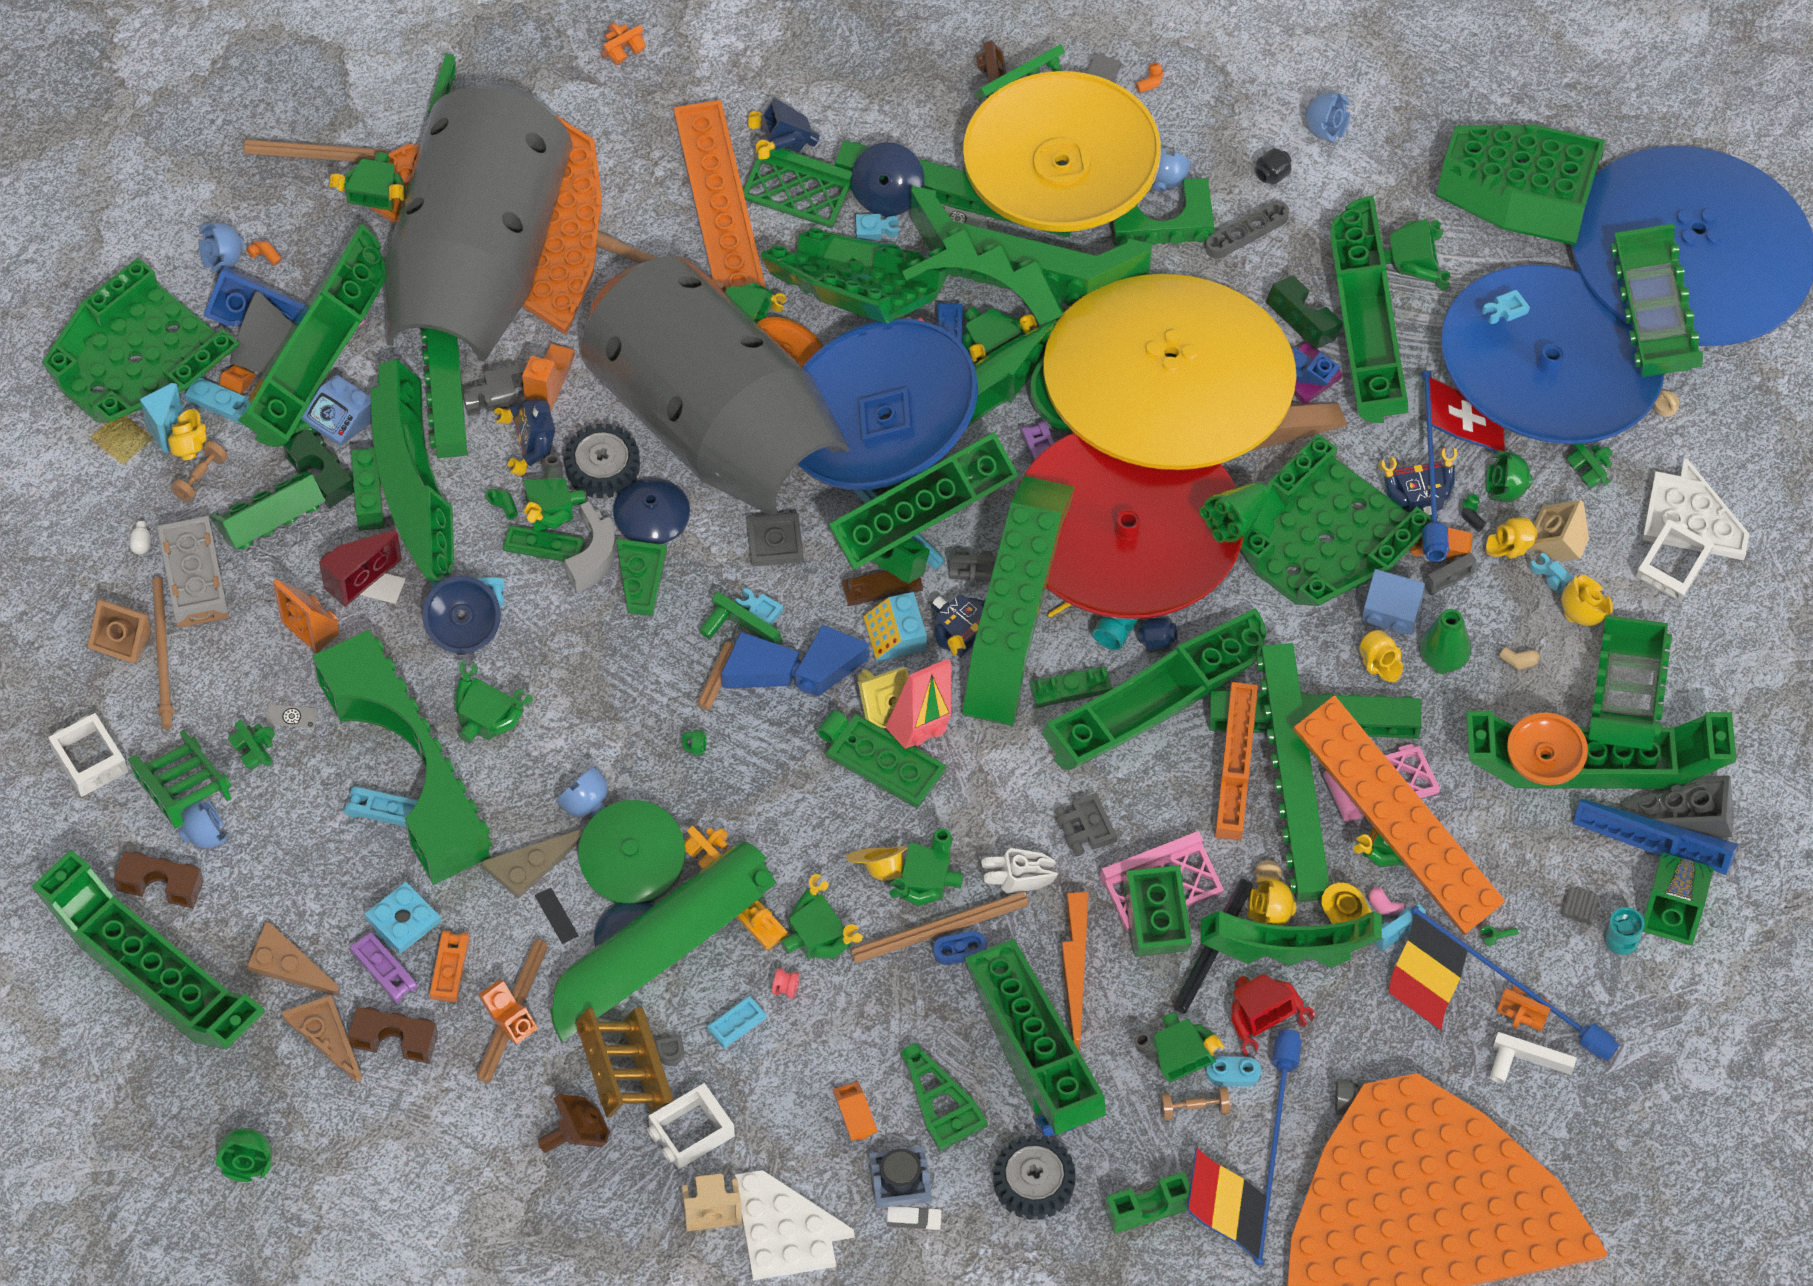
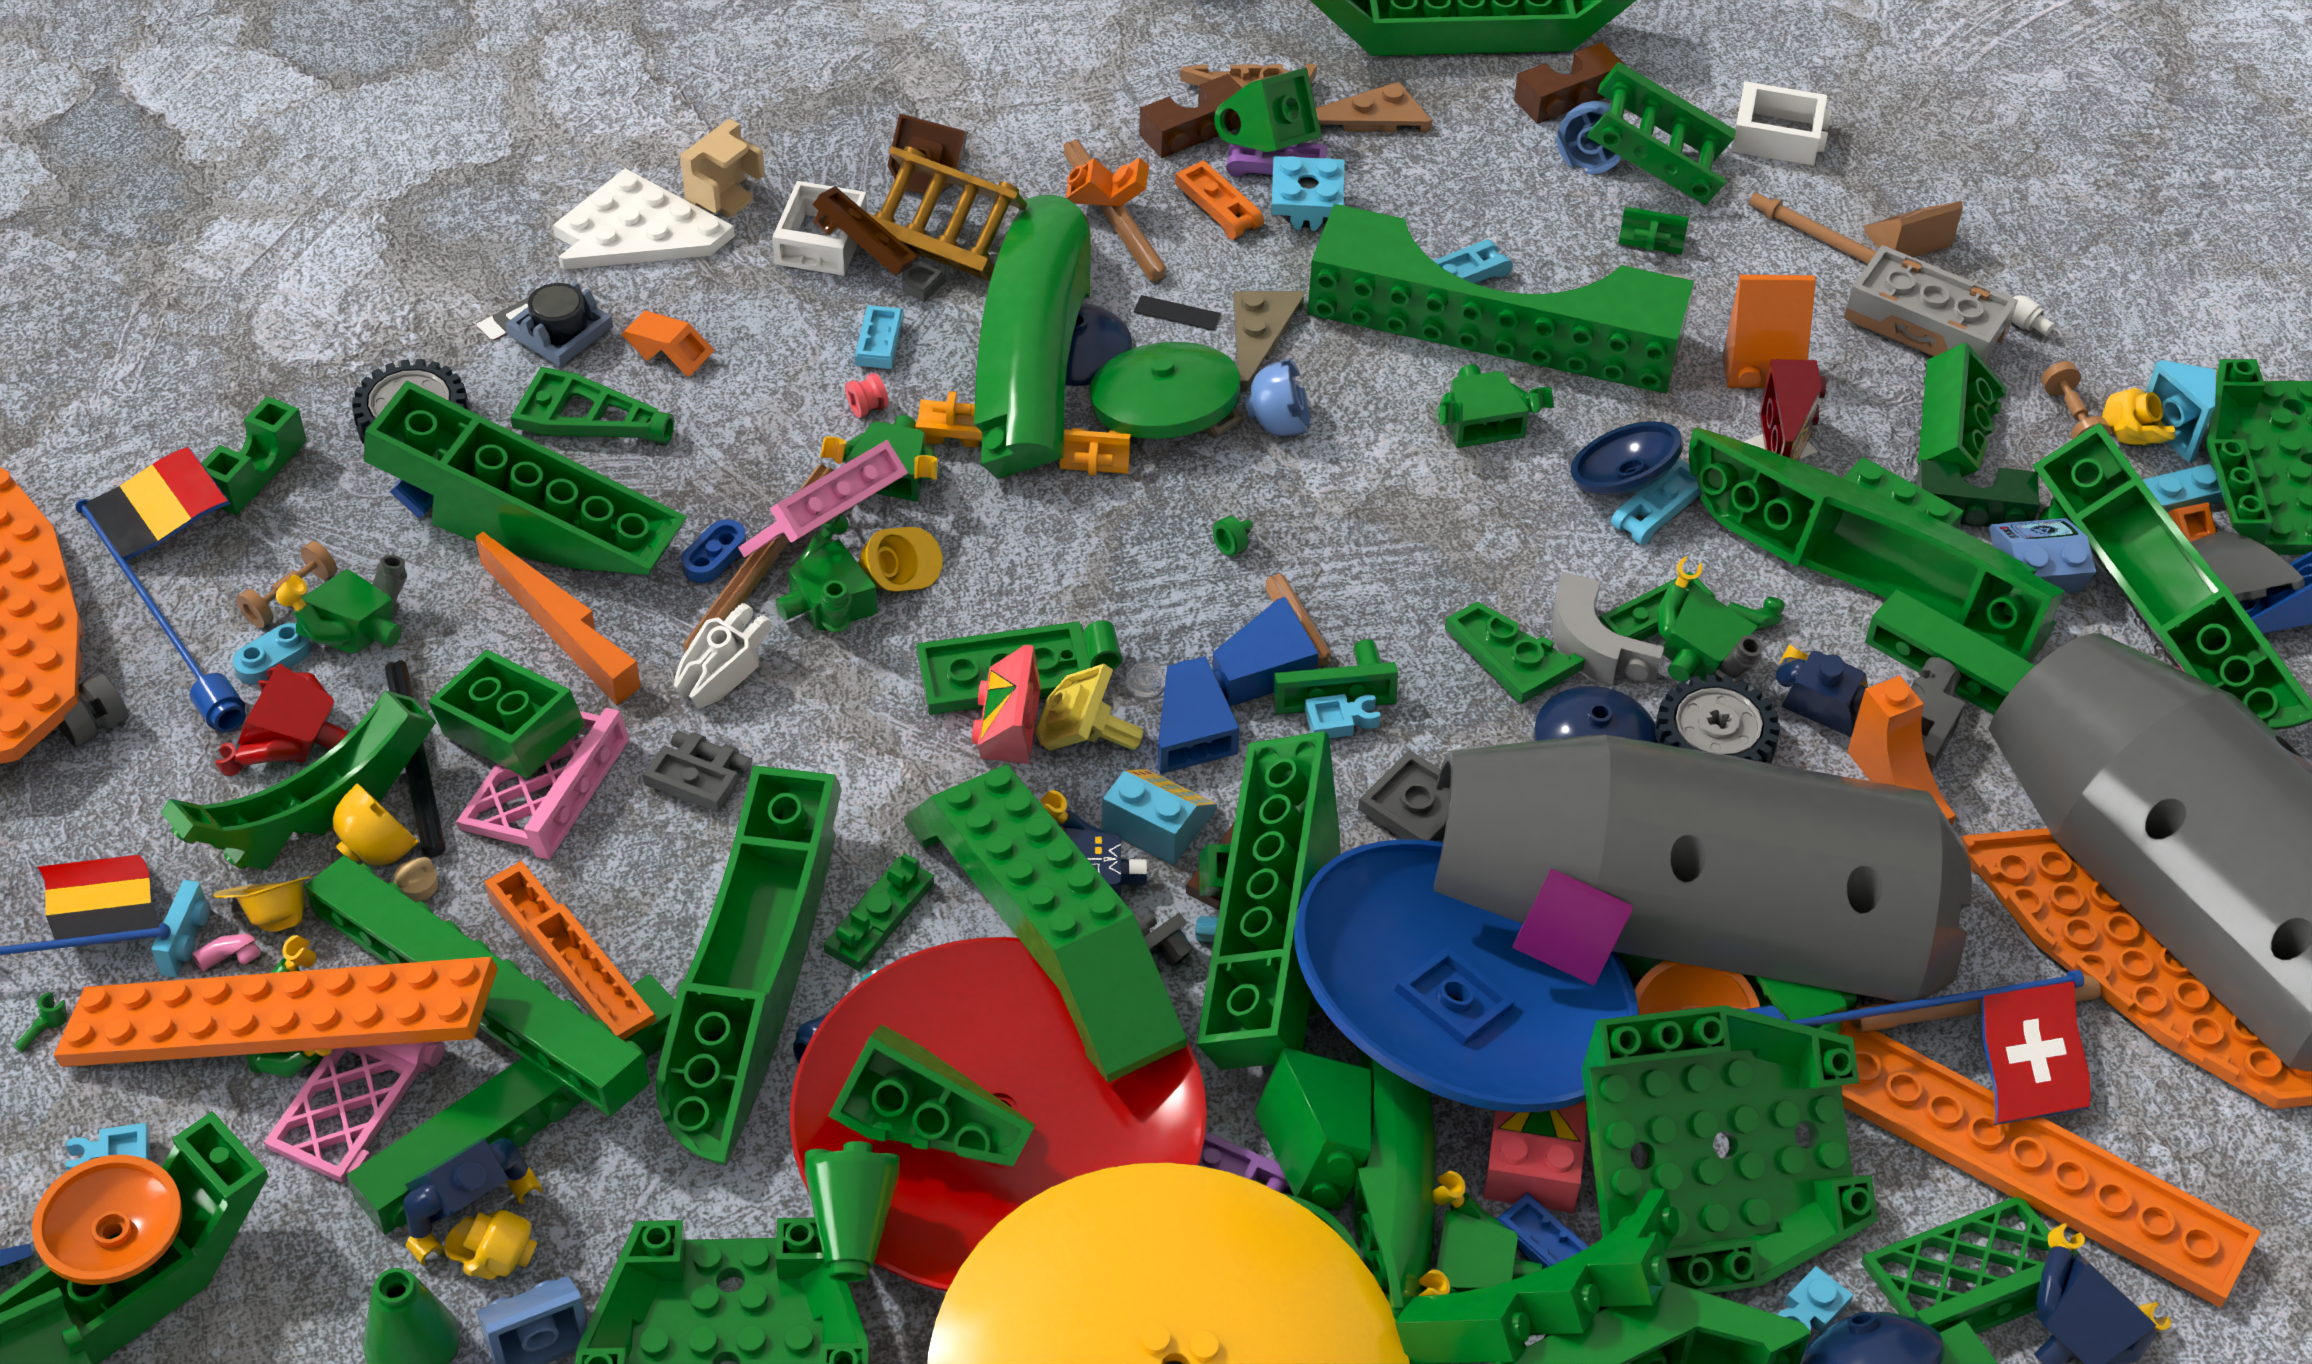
camera: 135 degrees right, 10 degrees down
none -> medium azure plate [65,1123,150,1171]
none -> dark blue torso [404,1137,543,1266]
none -> bright pink fence [738,439,908,558]
none -> reddish brown hinge [813,186,918,276]
none -> green wedge [828,1024,1036,1167]
none -> clear plate [1125,661,1166,700]
none -> green hose [1214,68,1322,152]
none -> green slope [1255,1047,1371,1211]
none -> magenta tile [1512,868,1633,985]
none -> red flag [1744,970,2091,1126]

